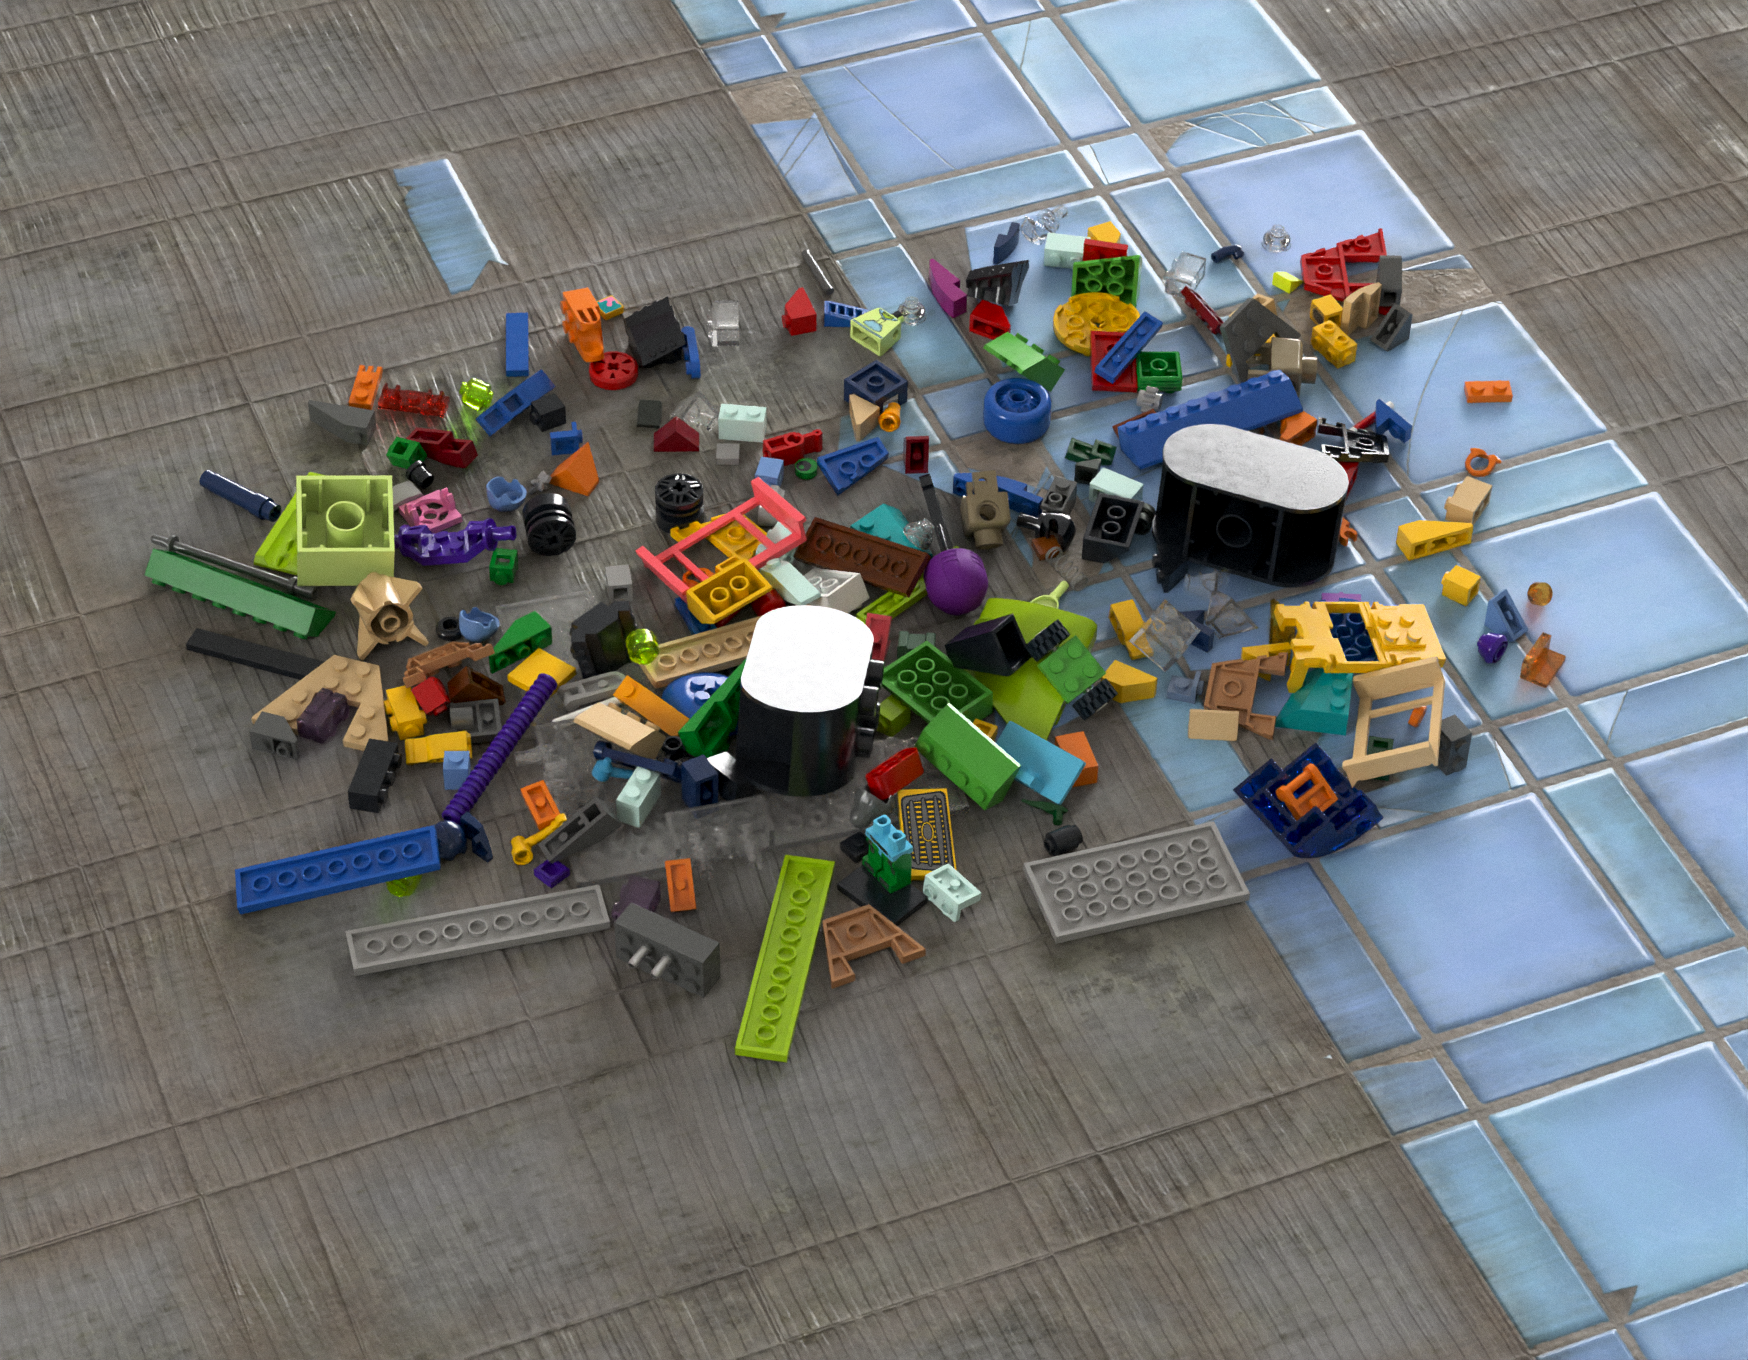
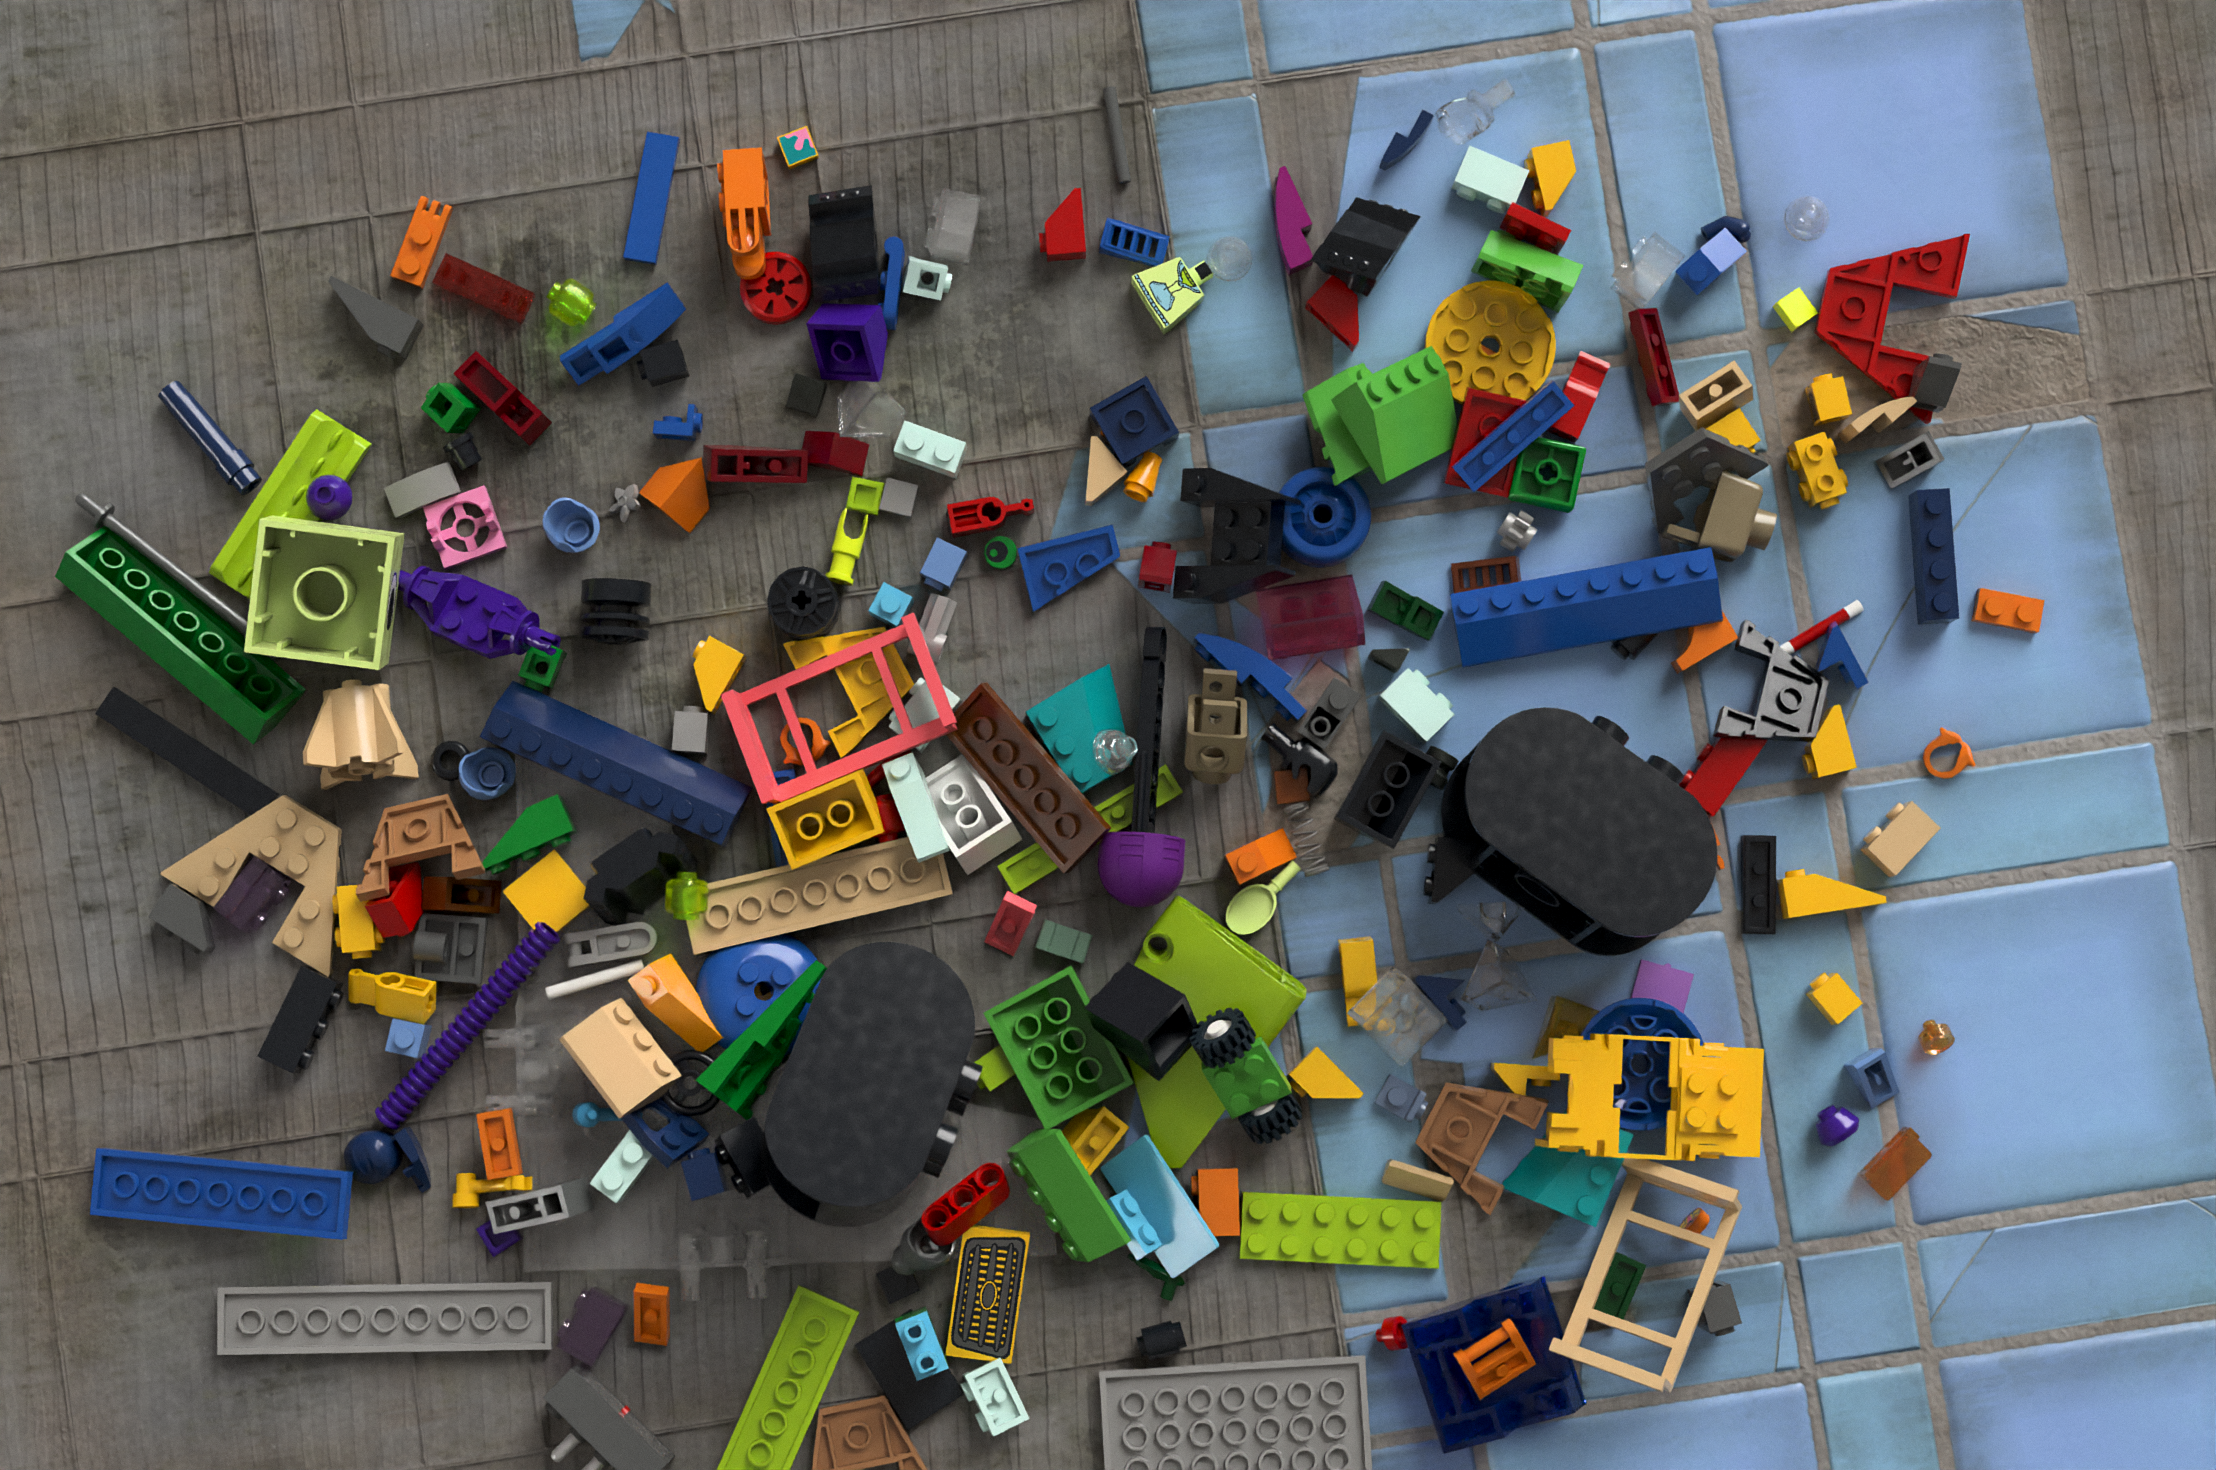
camera: 10 degrees right, 40 degrees up
none -> dark blue slope [480,681,753,848]
none -> yellow slope [692,636,747,715]
none -> dark red slope [703,445,808,483]
none -> dark purple slope [806,303,888,382]
none -> neon yellow piece [825,508,868,586]
none -> lime tile [846,477,885,516]
none -> medium azure brick [868,582,914,628]
none -> light aqua brick [901,256,952,301]
none -> black wedge [1173,468,1301,604]
none -> orange slope [1224,828,1297,886]
none -> lime plate [1239,1191,1442,1269]
none -> clear pink slope [1256,574,1366,660]
none -> bright green slope [1331,346,1457,485]
none -> red tile [1376,1316,1411,1351]
none -> red piece [1546,351,1610,443]
none -> blue slope [1675,228,1747,296]
none -> black tile [1741,835,1776,935]
none -> yellow slope [1802,704,1857,780]
none -> dark blue brick [1908,488,1959,625]

